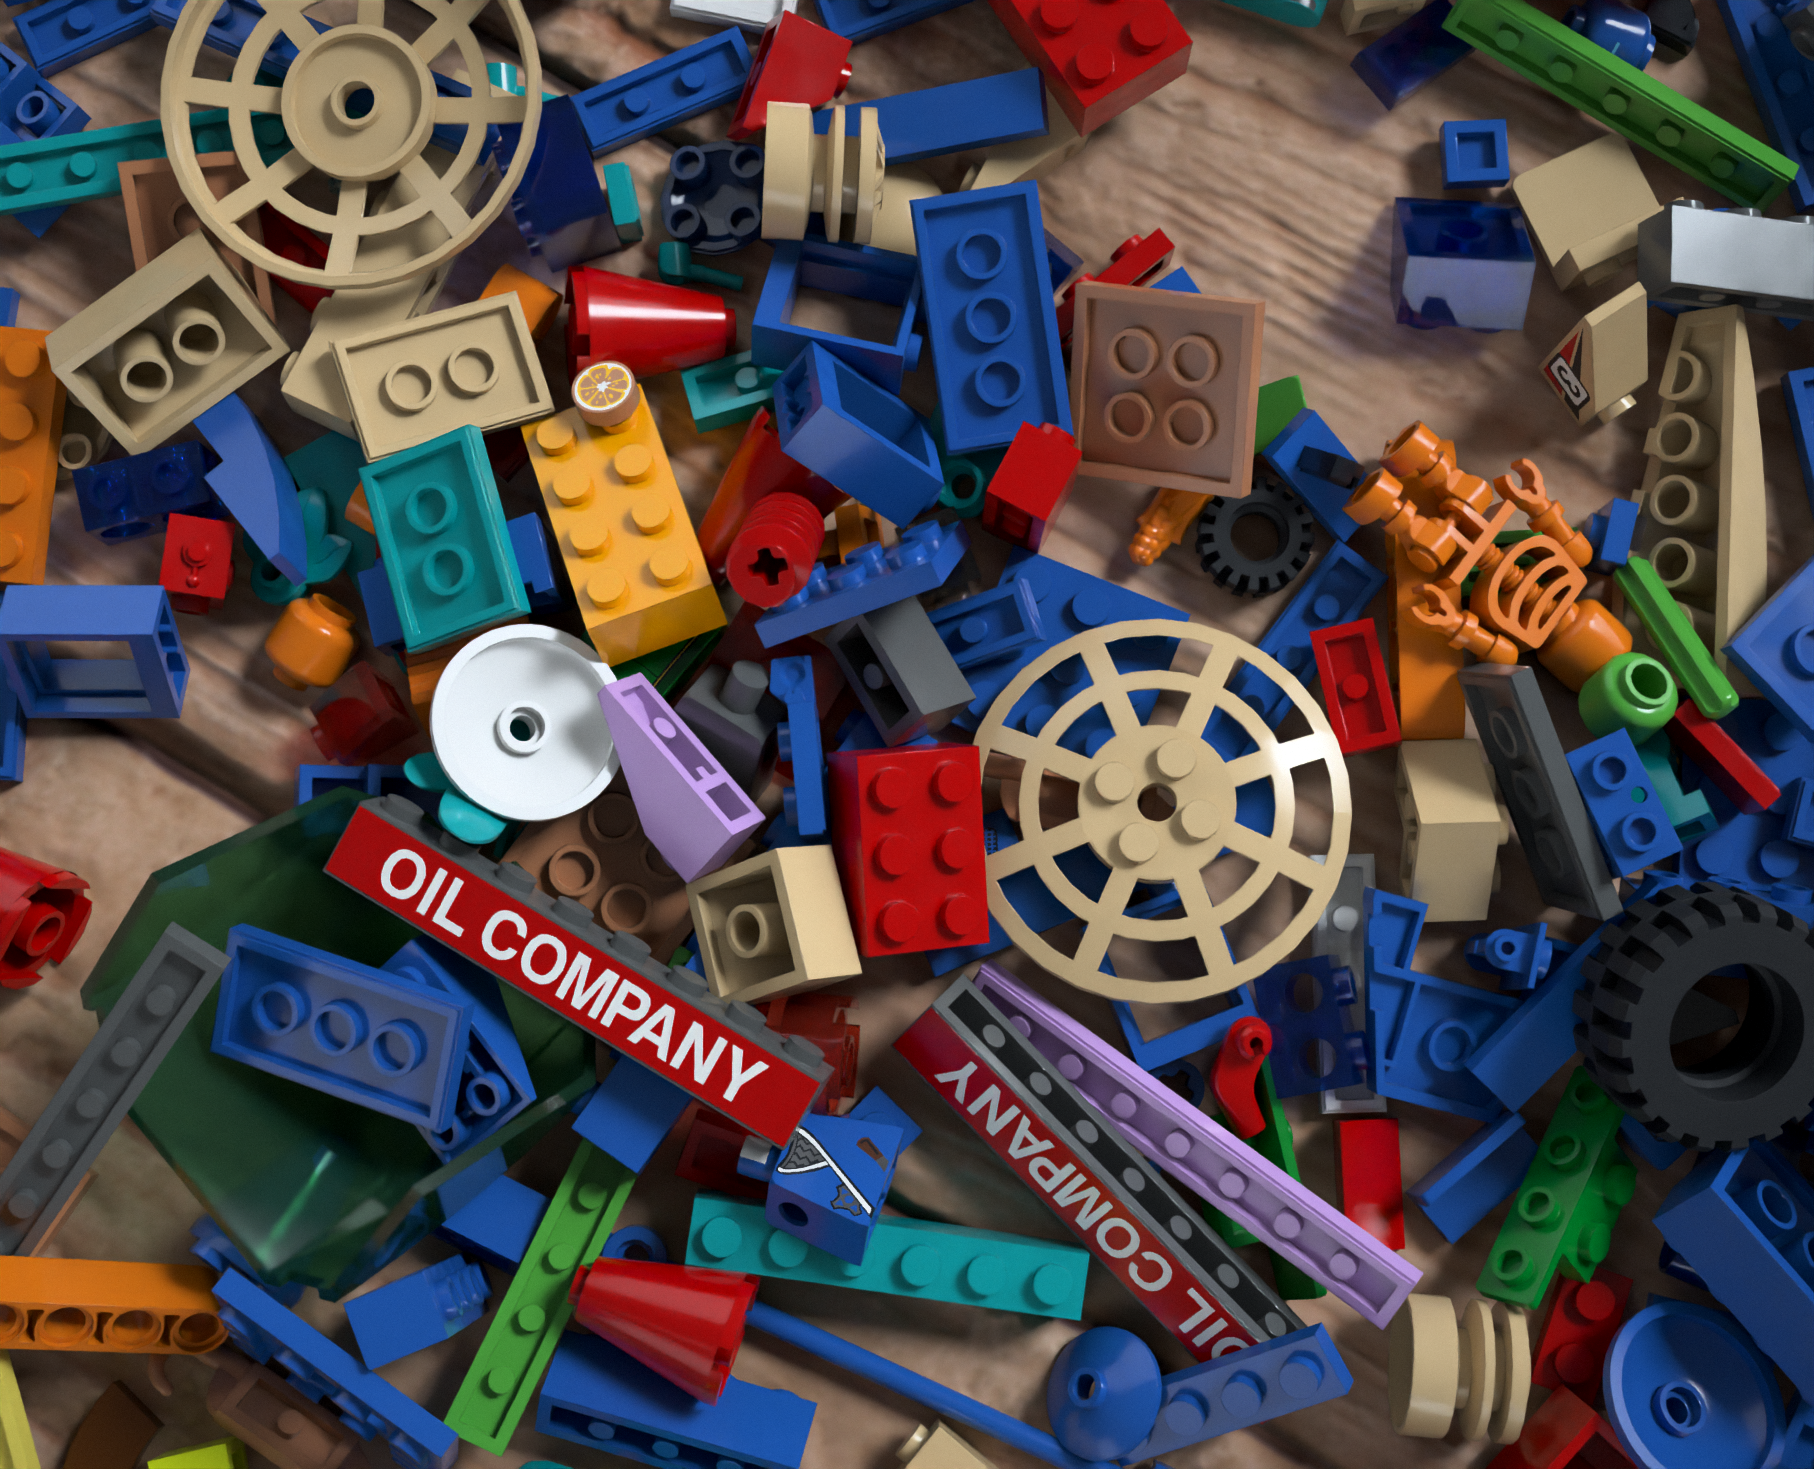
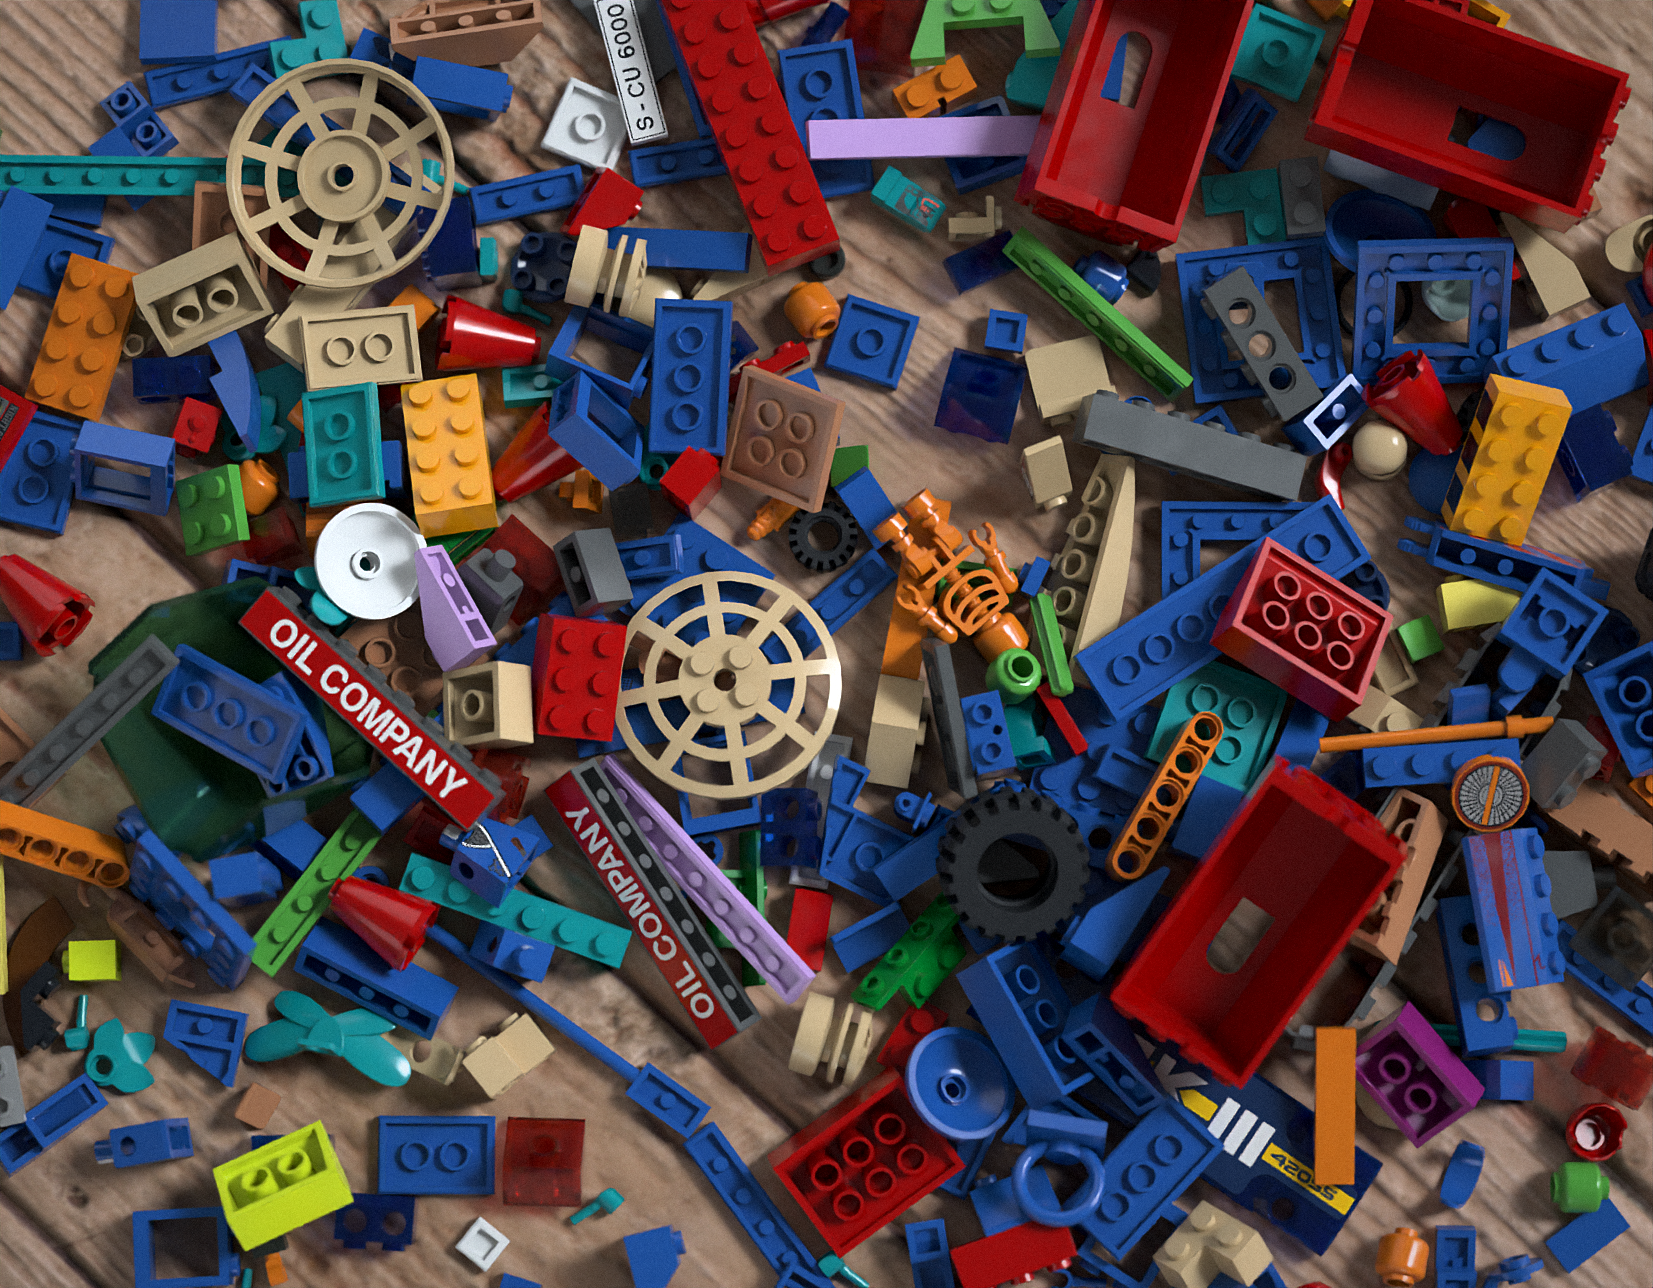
camera: 10 degrees right, 0 degrees up
nougat tile [571,361,640,426] -> none
red piece [726,492,825,607] -> none
blue plate [754,520,971,649] -> none
blue hinge [770,656,830,842] -> none
blue dish [1046,1326,1162,1462] -> none
blue plate [1117,1322,1354,1467] -> none
red arm [1209,1016,1273,1140] -> none
black tile [1297,445,1365,491] -> none
red plate [1309,617,1402,758] -> none
none -> bright green plate [175,464,250,556]
none -> blue torso [468,919,555,983]
none -> orange head [784,282,841,339]
none -> pearl dark grey tile [808,246,845,280]
none -> blue tile [824,294,920,391]

